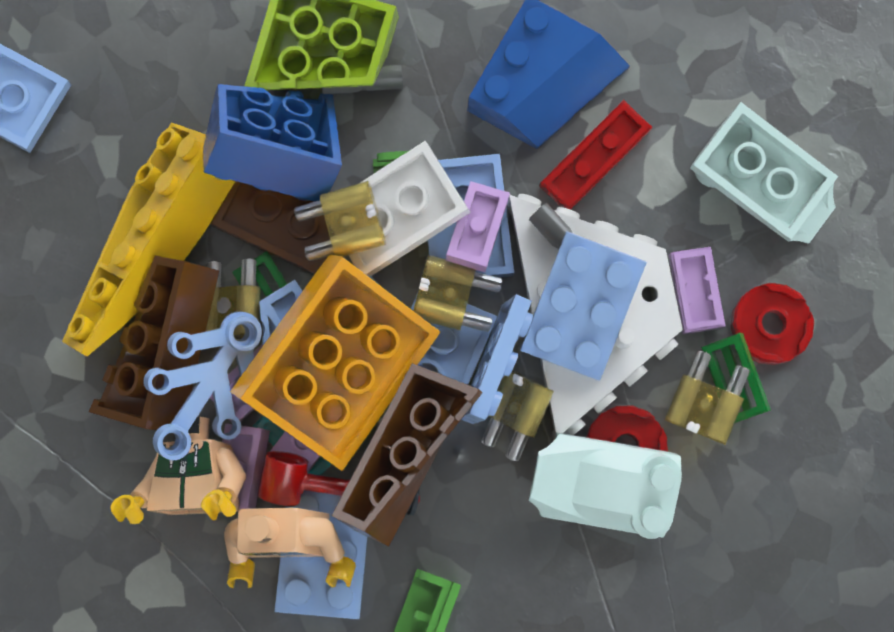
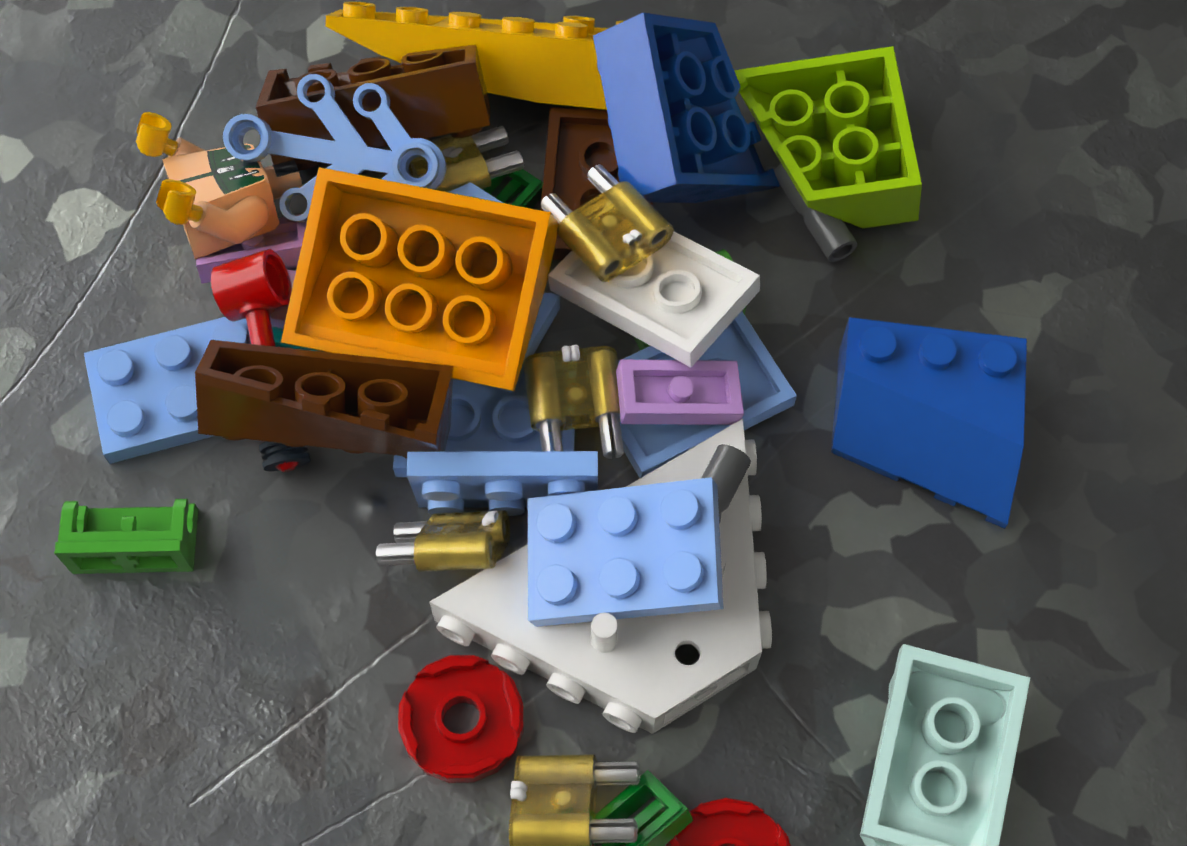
camera: 75 degrees right, 15 degrees down
light nougat torso [224,508,356,588] -> none
light aqua slope [529,432,682,539] -> none
red tile [539,100,653,210] -> none
lavender plate [668,247,725,335] -> none

